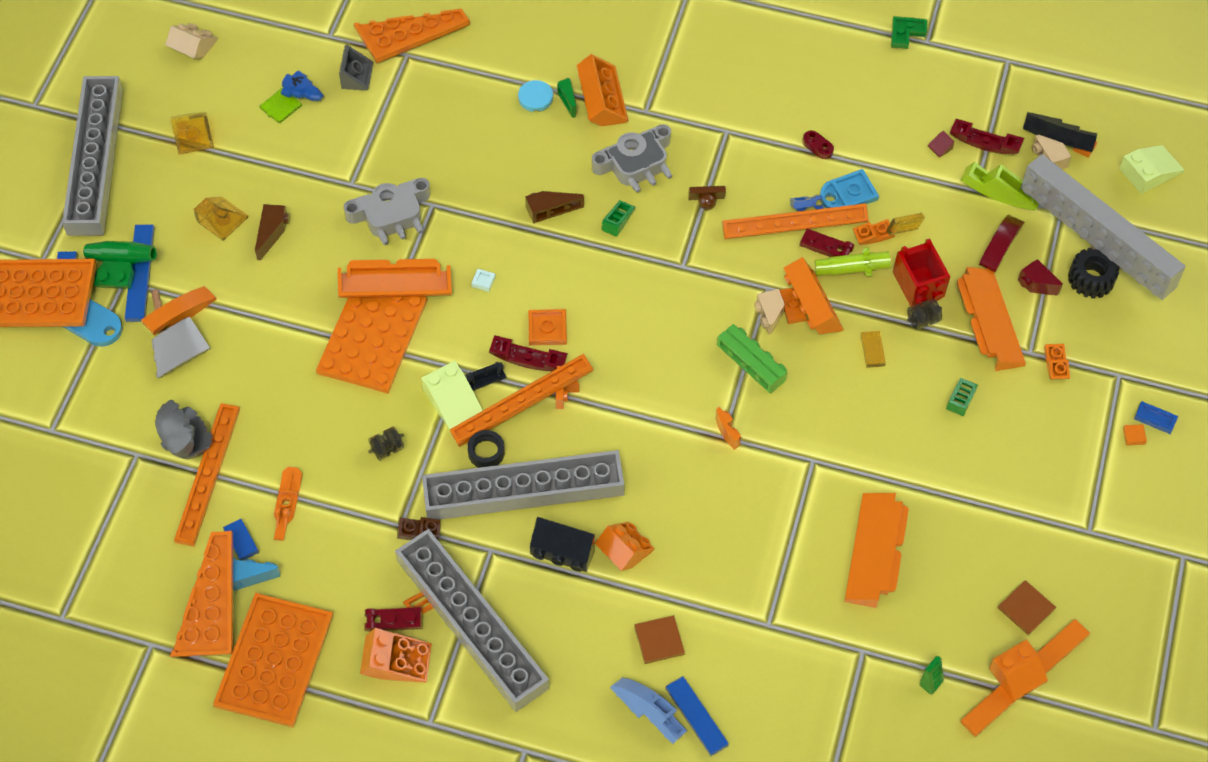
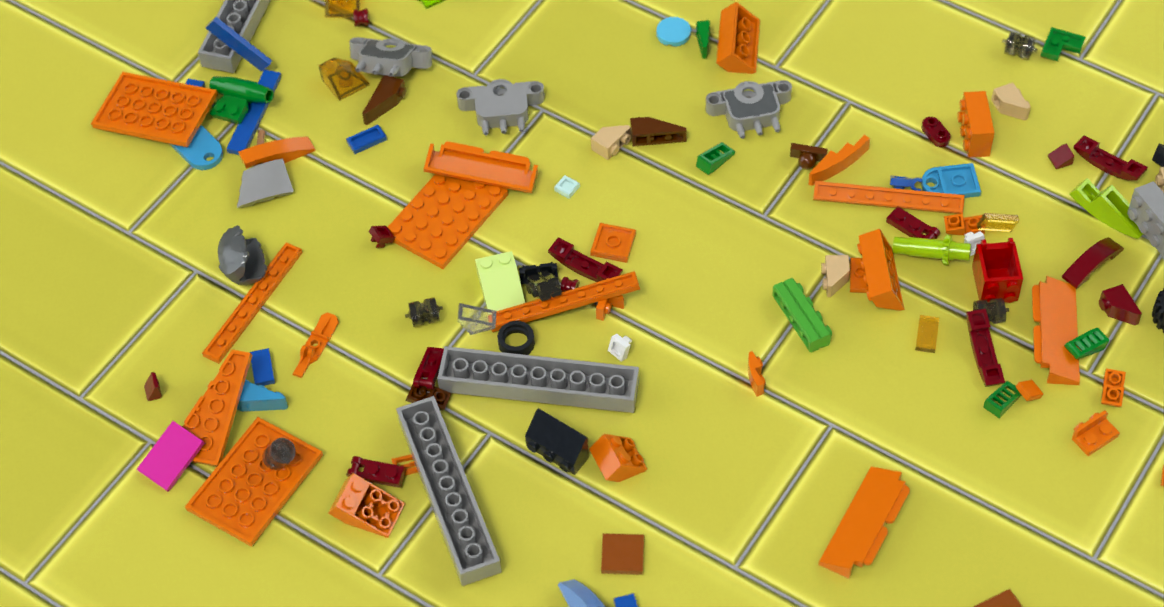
camera: 20 degrees right, 5 degrees down
none -> dark pink tile [137,421,205,492]
none -> slope [144,372,162,401]
none -> blue tile [206,17,272,72]
none -> clear smoke wheel [262,438,296,470]
none -> blue tile [346,125,387,154]
none -> light grey piece [349,37,432,77]
none -> dark red wheel [353,8,369,26]
none -> dark red tile [369,225,395,248]
none -> dark red plate [413,347,444,390]
none -> clear slope [457,303,496,335]
none -> clear smoke brick [525,270,562,301]
none -> dark red wheel [559,277,580,293]
none -> tan slope [591,125,631,160]
none -> white tile [607,334,632,362]
none -> orange slope [808,135,870,186]
none -> orange brick [957,91,994,158]
none -> white tile [964,231,985,256]
none -> dark red slope [966,308,1005,387]
none -> tan slope [991,82,1031,120]
none -> clear smoke wheel [1002,31,1038,60]
none -> orange tile [1015,380,1043,401]
none -> green slope [1064,328,1109,359]
none -> orange bracket [1072,410,1120,456]

